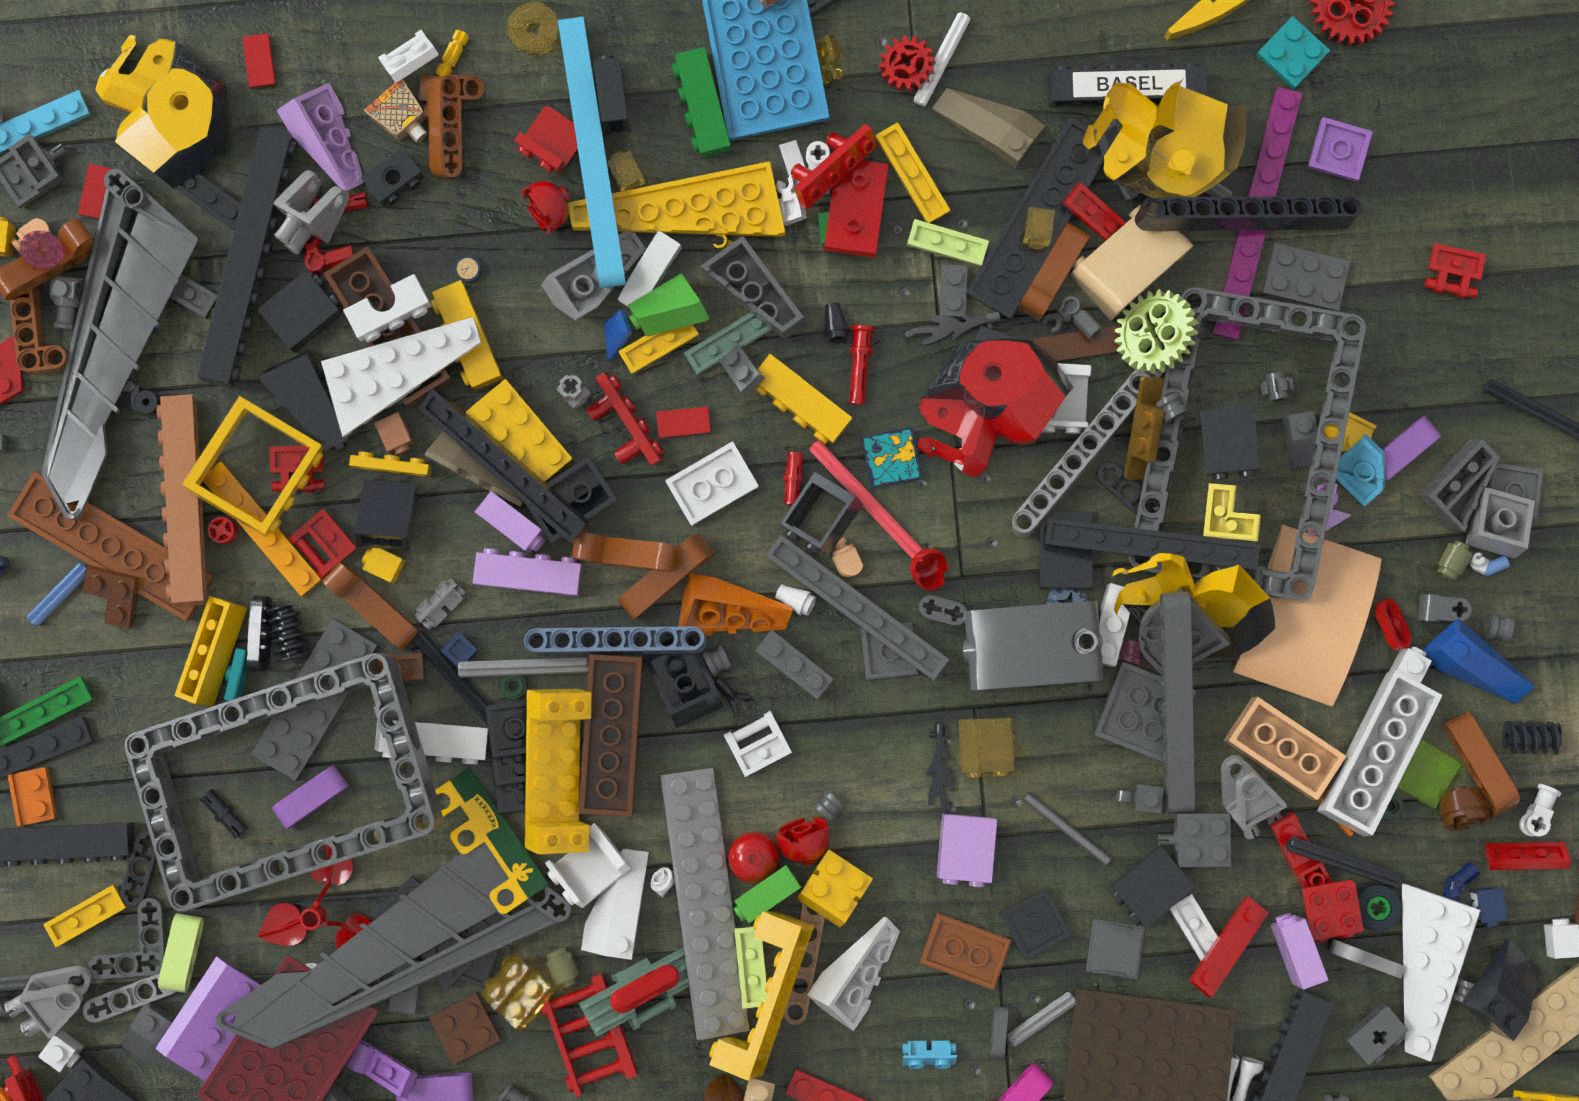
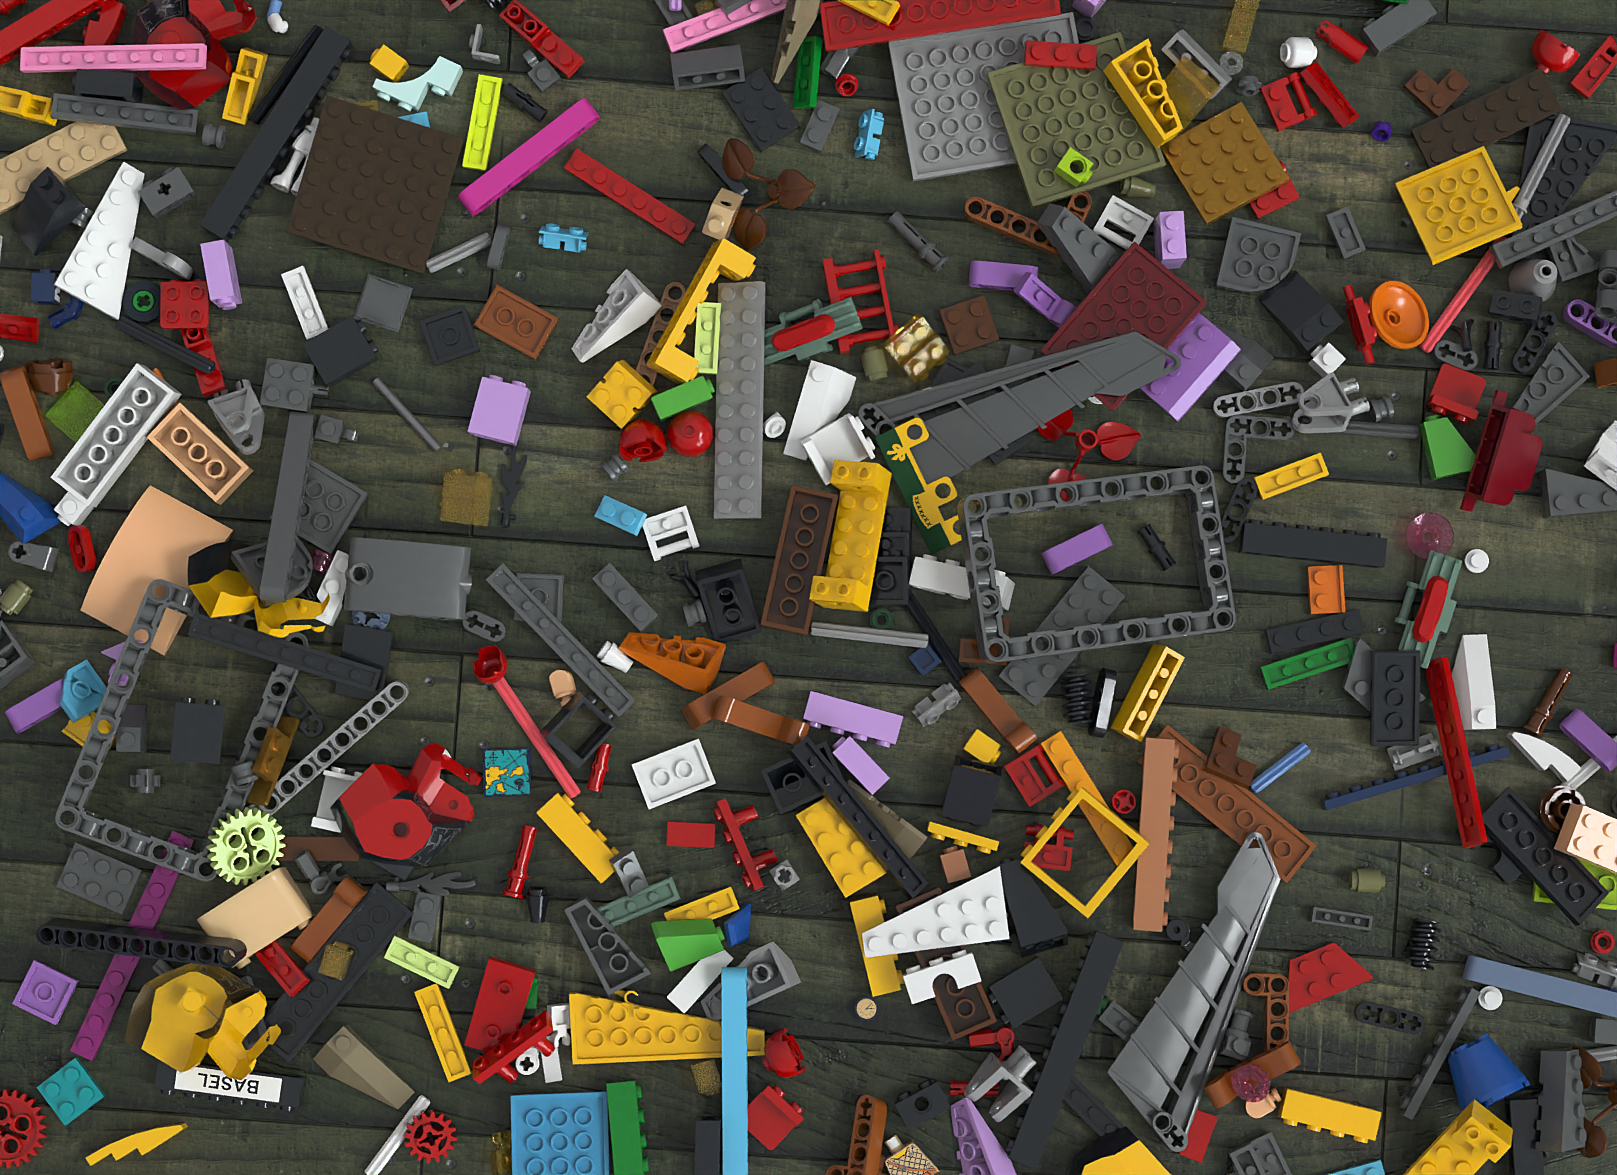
camera: 175 degrees left, 0 degrees up
yellowish green beam [158,913,204,993] -> none
teal plate [224,648,248,701] -> none
sand blue beam [524,626,708,655] -> none
red plate [1188,897,1269,998] -> none
light yellow brick [1203,483,1261,542] -> none
none -> medium azure plate [595,495,647,536]

